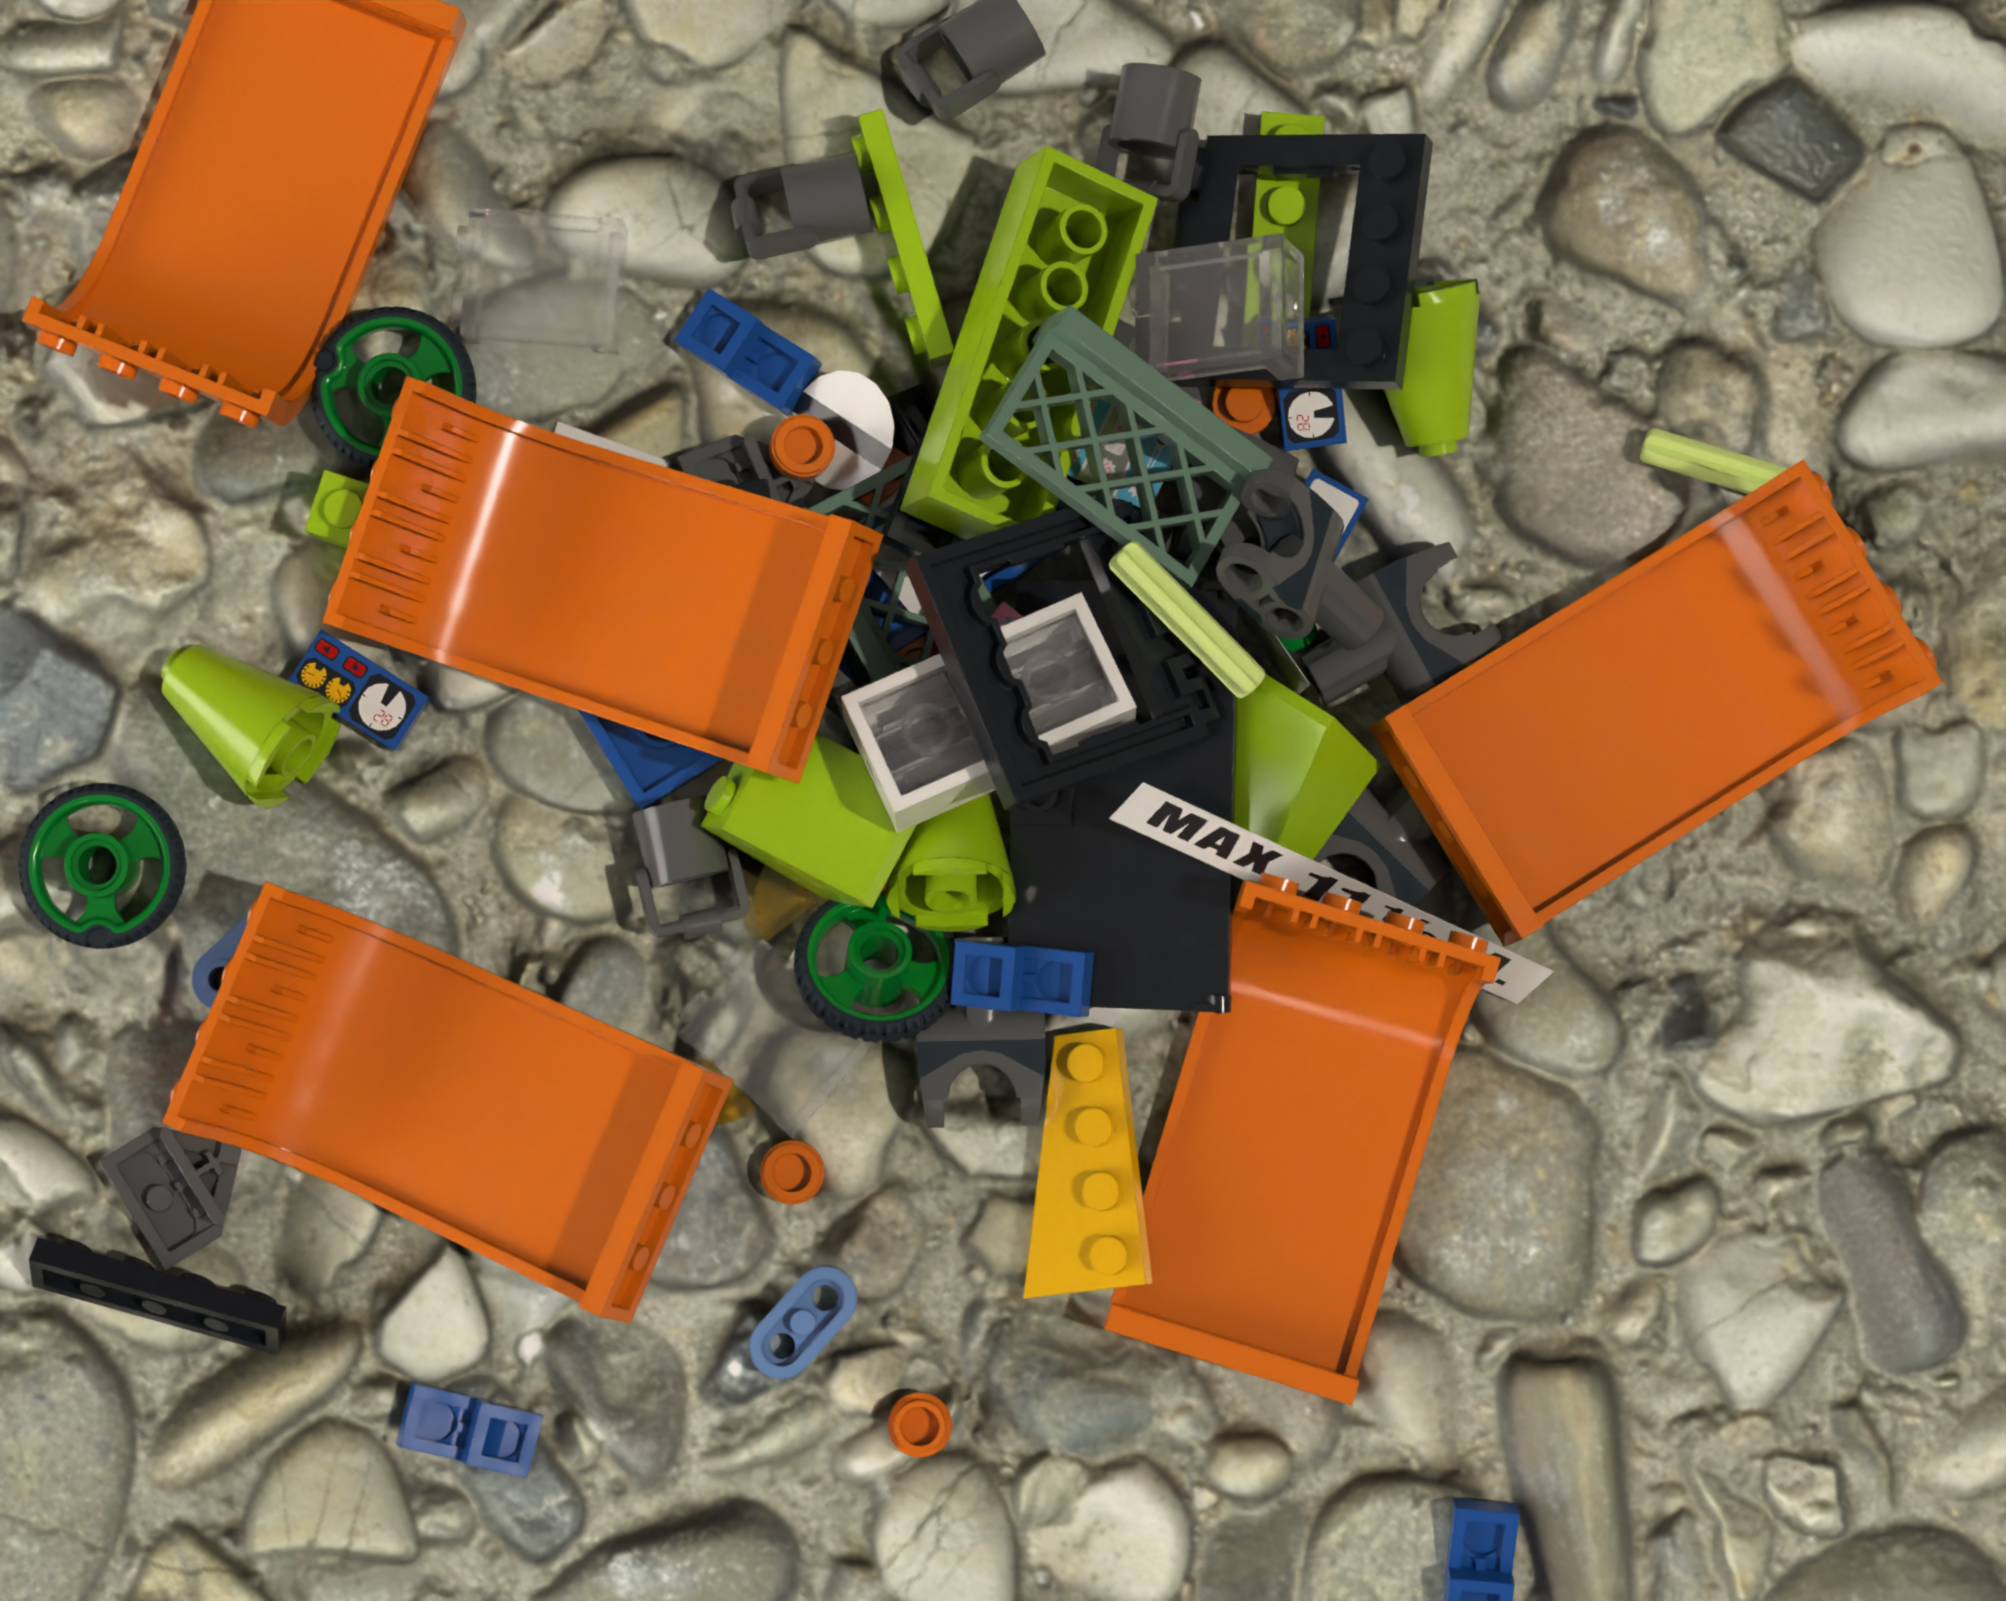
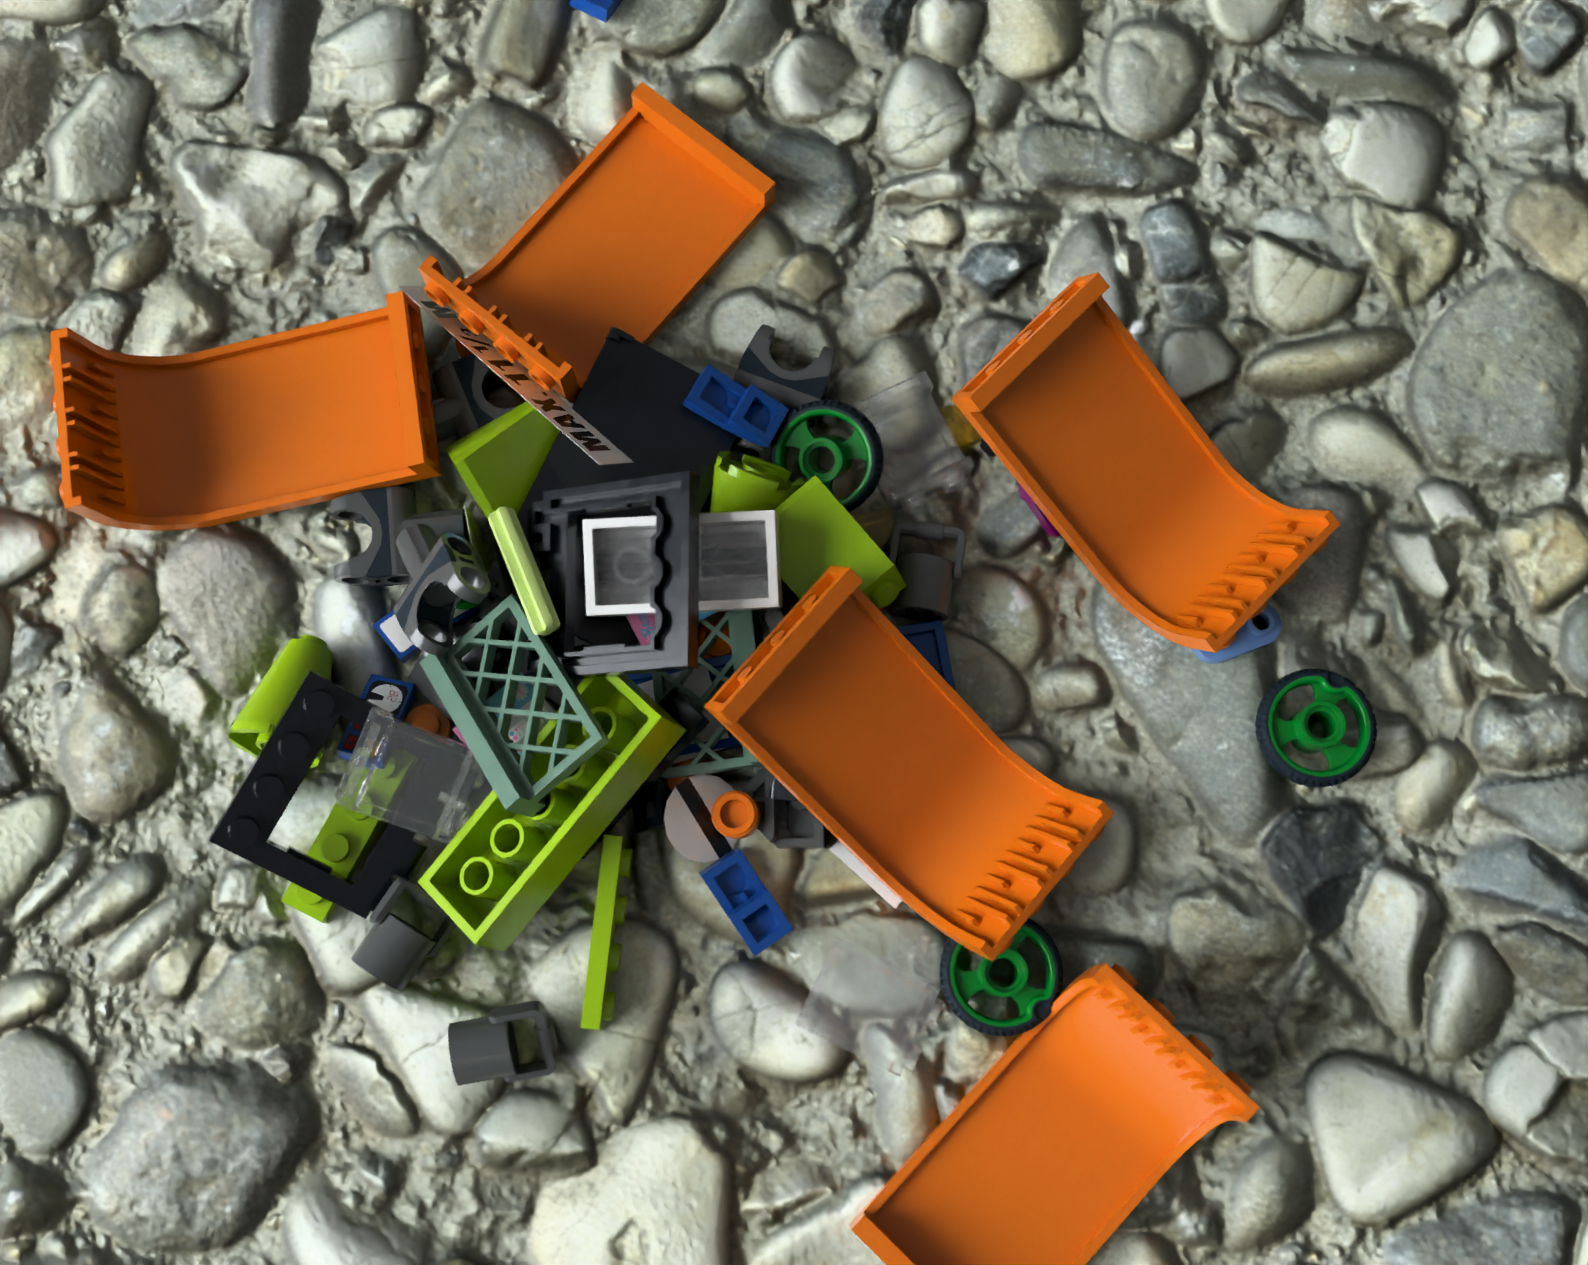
camera: 160 degrees left, 10 degrees down
black plate [29,1237,287,1355] -> none
dark grey slope [98,1127,242,1271] -> none
lime cone [161,644,341,809] -> none
tile [289,629,431,752] -> none
lime brick [304,470,369,549] -> none
blue slope [396,1381,543,1478] -> none
dark grey piece [731,151,873,260] -> none
medium blue plate [749,1265,858,1379] -> none
orange tile [760,1140,825,1205] -> none
orange plate [888,1392,952,1457] -> none
yellow wing [1023,1028,1153,1299] -> none
yellowish green axle [1640,428,1827,494] -> none

